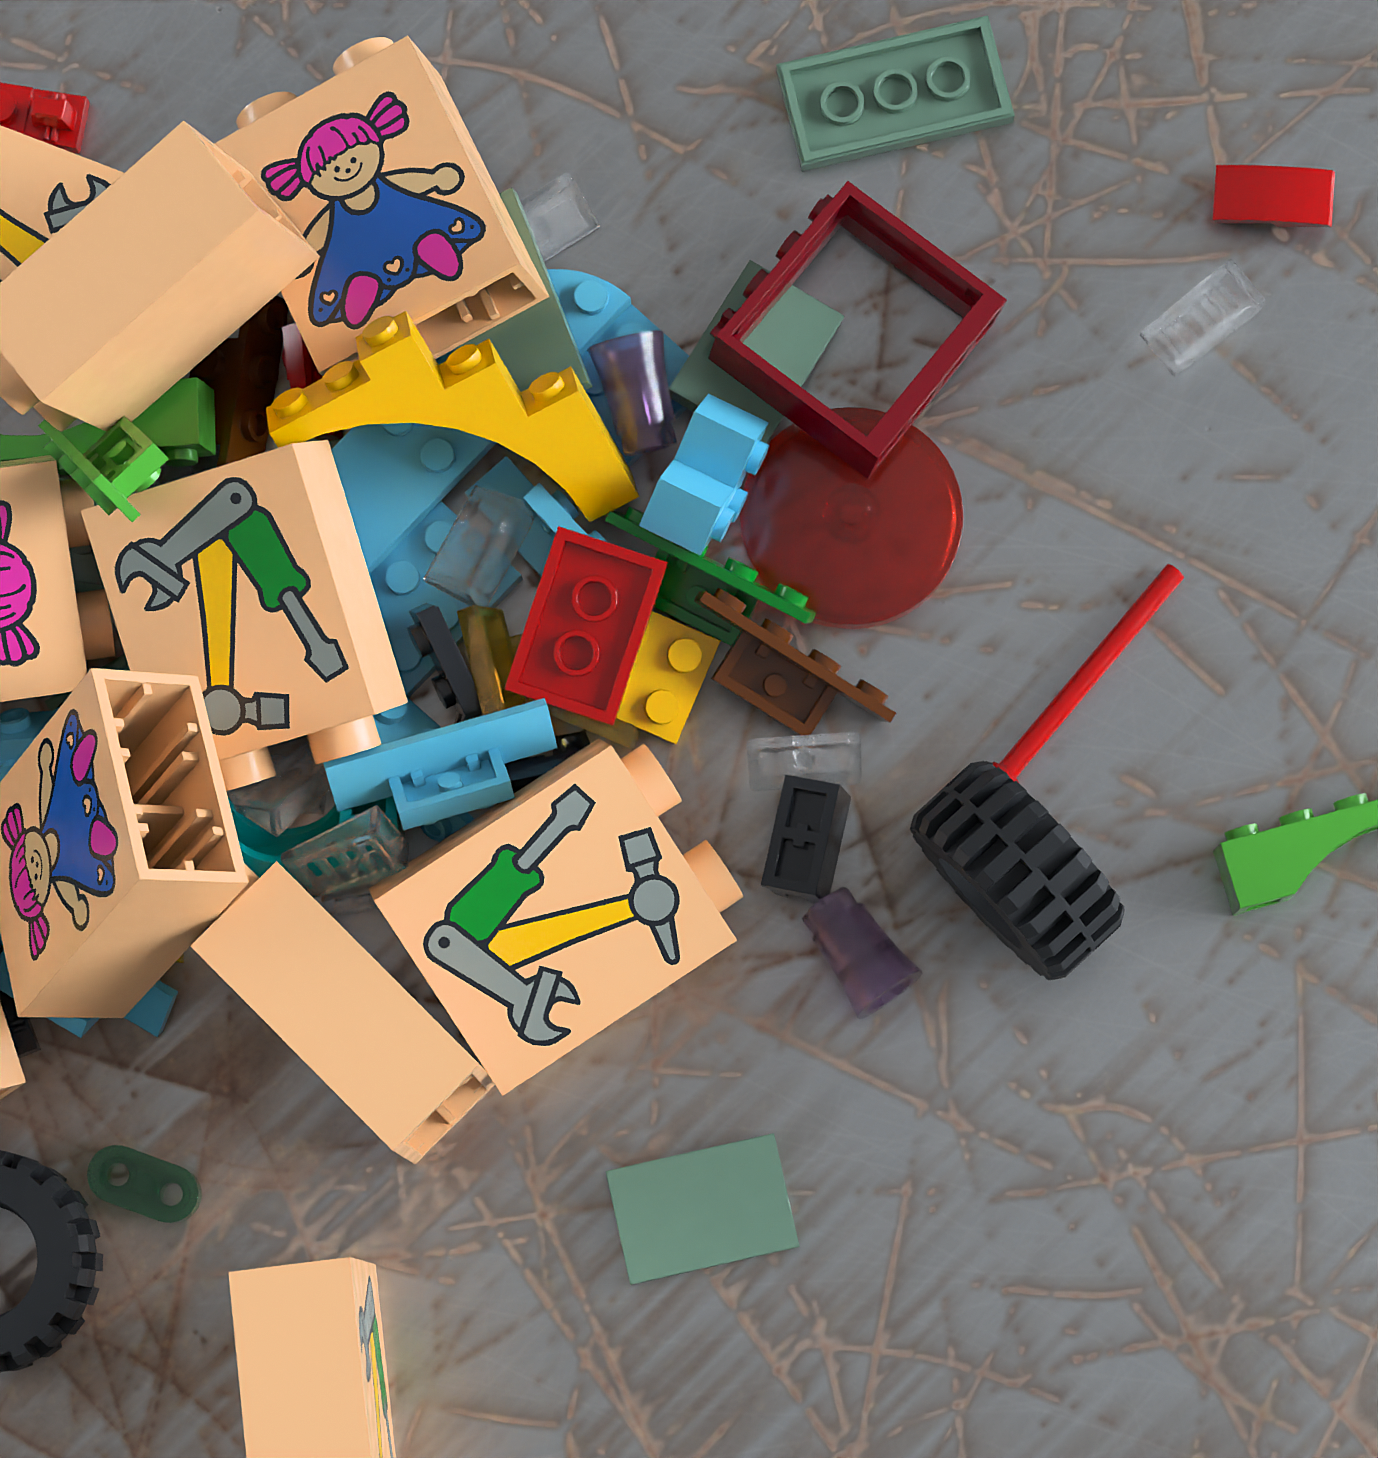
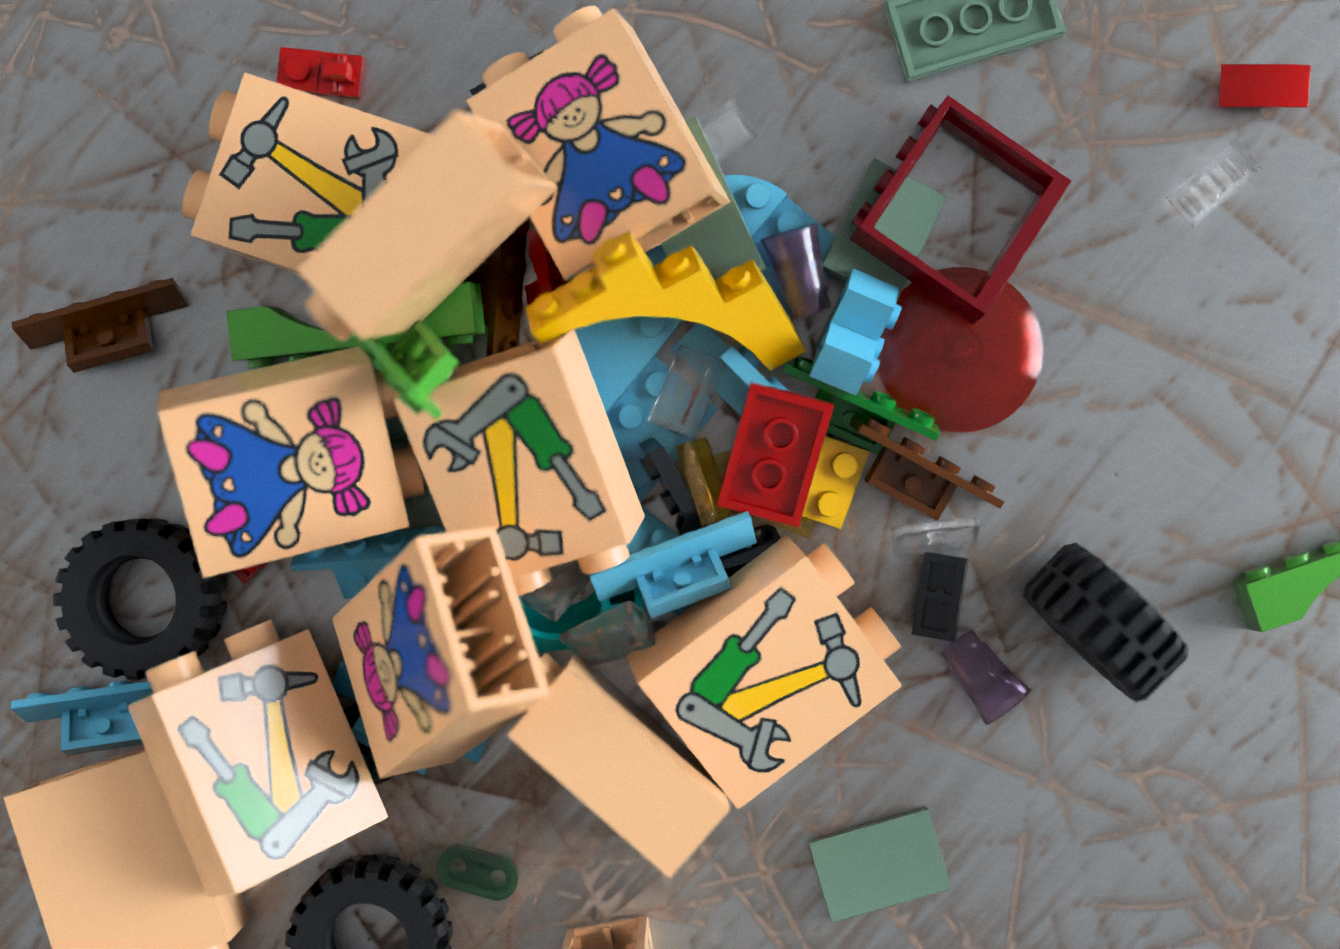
camera: 10 degrees left, 10 degrees up
red bar [992,564,1184,783] -> none

